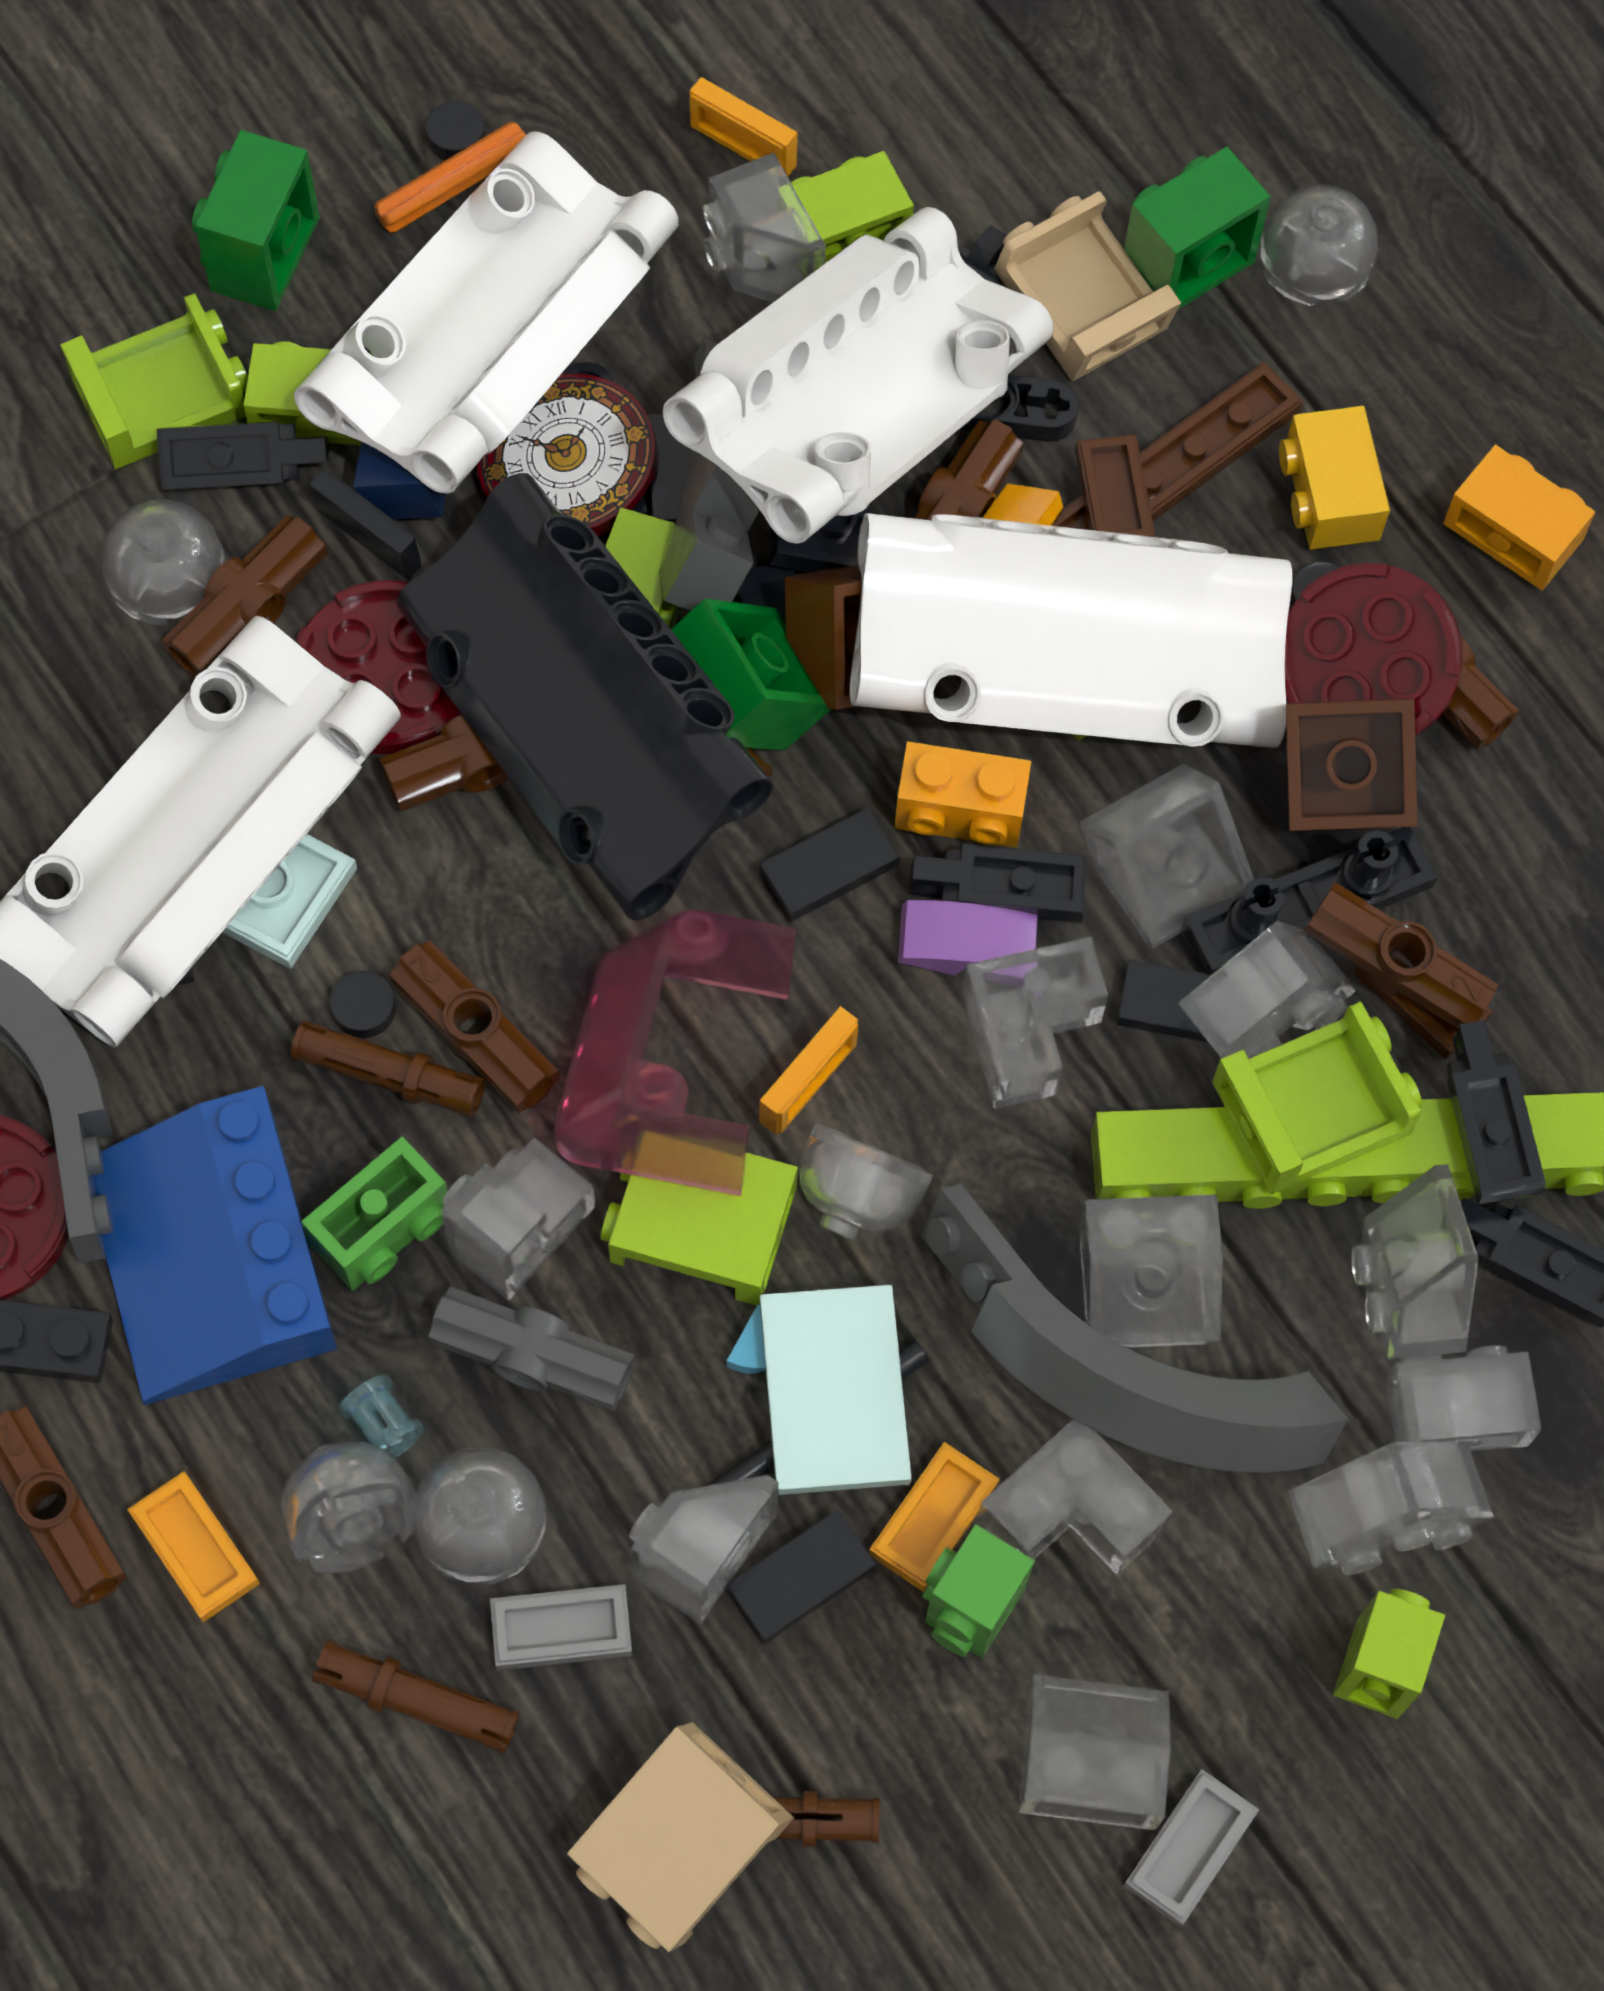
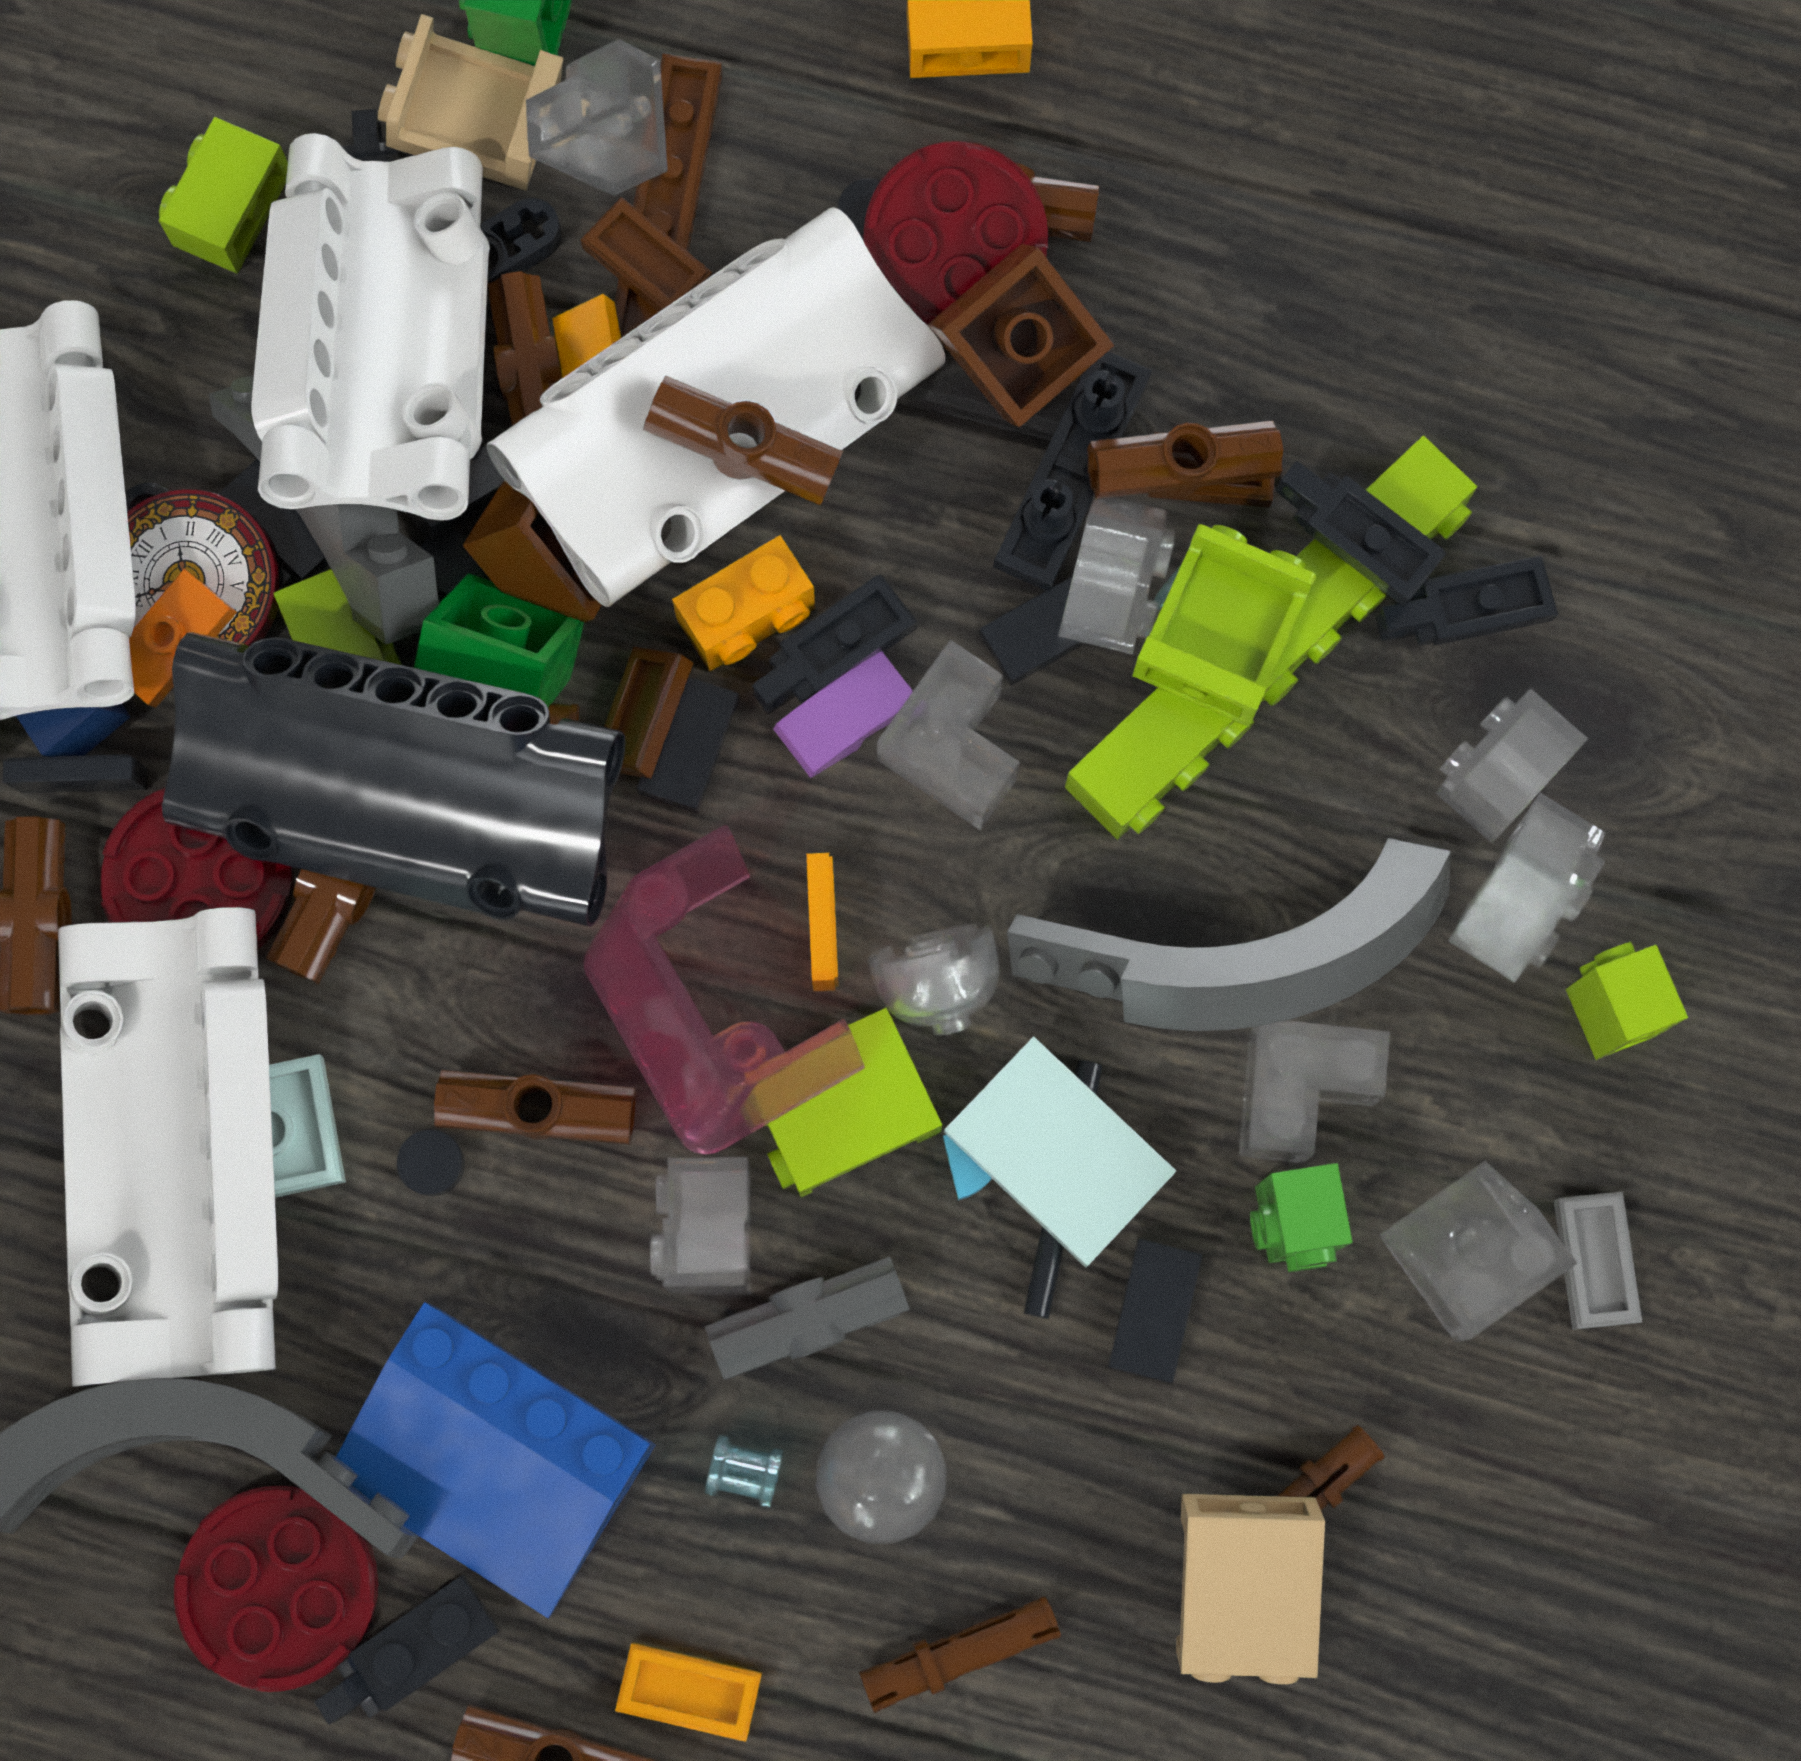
camera: 40 degrees left, 10 degrees up
clear cylinder [281,1442,421,1573] -> none
reddish brown pin [291,1020,486,1118] -> none
bright green brick [301,1136,451,1292] -> none
light grey tile [490,1584,632,1671] -> none
clear slope [629,1475,779,1624] -> none
light orange tile [690,77,798,180] -> none
clear slope [703,153,826,302] -> none
light orange tile [869,1442,1000,1592] -> none
clear slope [1078,1195,1223,1348] -> none
clear slope [1079,764,1254,948] -> none
yellow brick [1279,406,1390,550] -> none
clear slope [1352,1164,1479,1359] -> none
none -> orange plate [129,568,237,708]
none -> clear brick [526,39,668,196]
none -> reddish brown tile [604,647,694,779]
none -> reddish brown piece [643,375,843,506]

